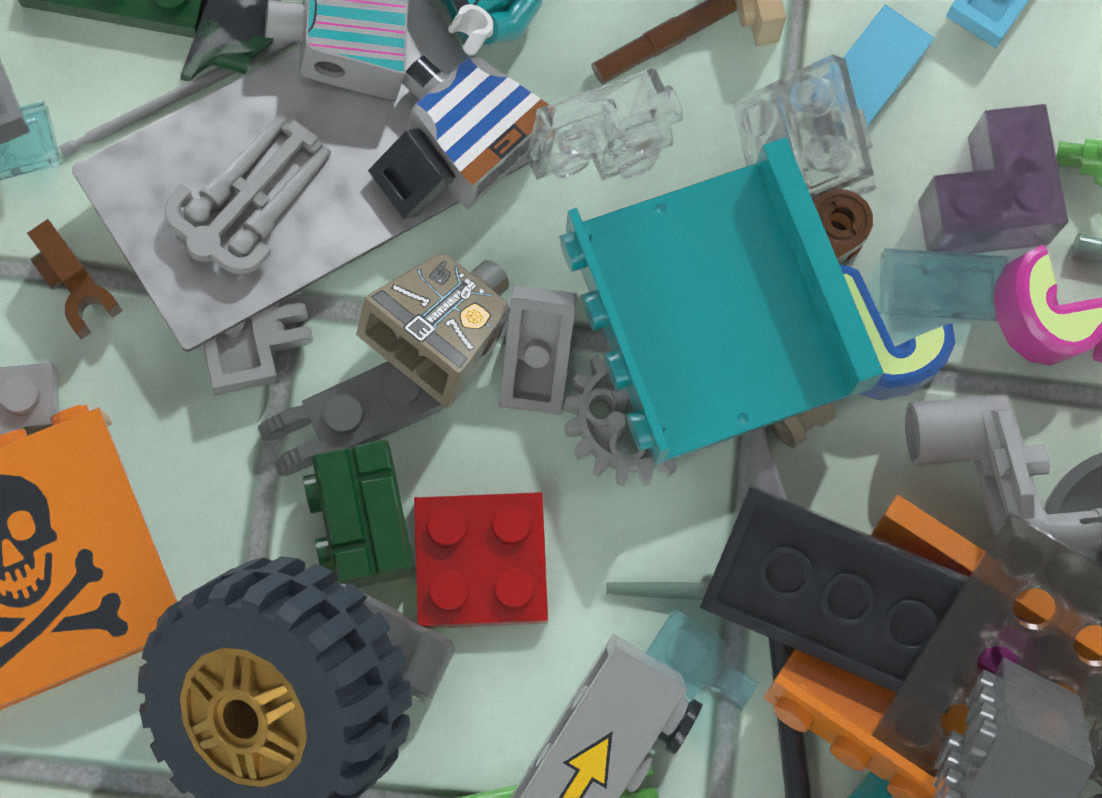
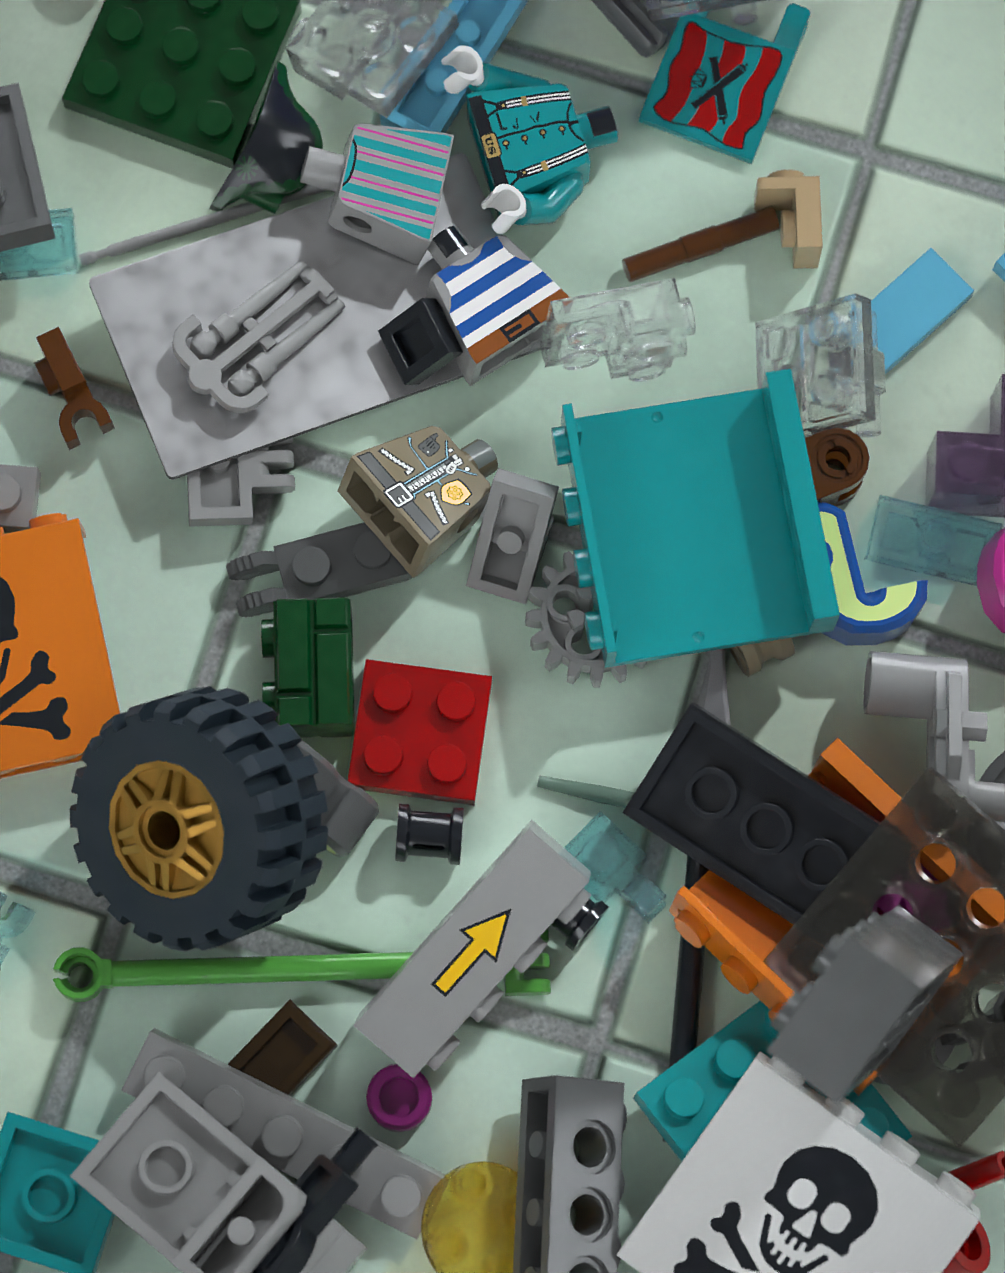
camera: 15 degrees right, 0 degrees up
none -> black bush [395,804,464,865]

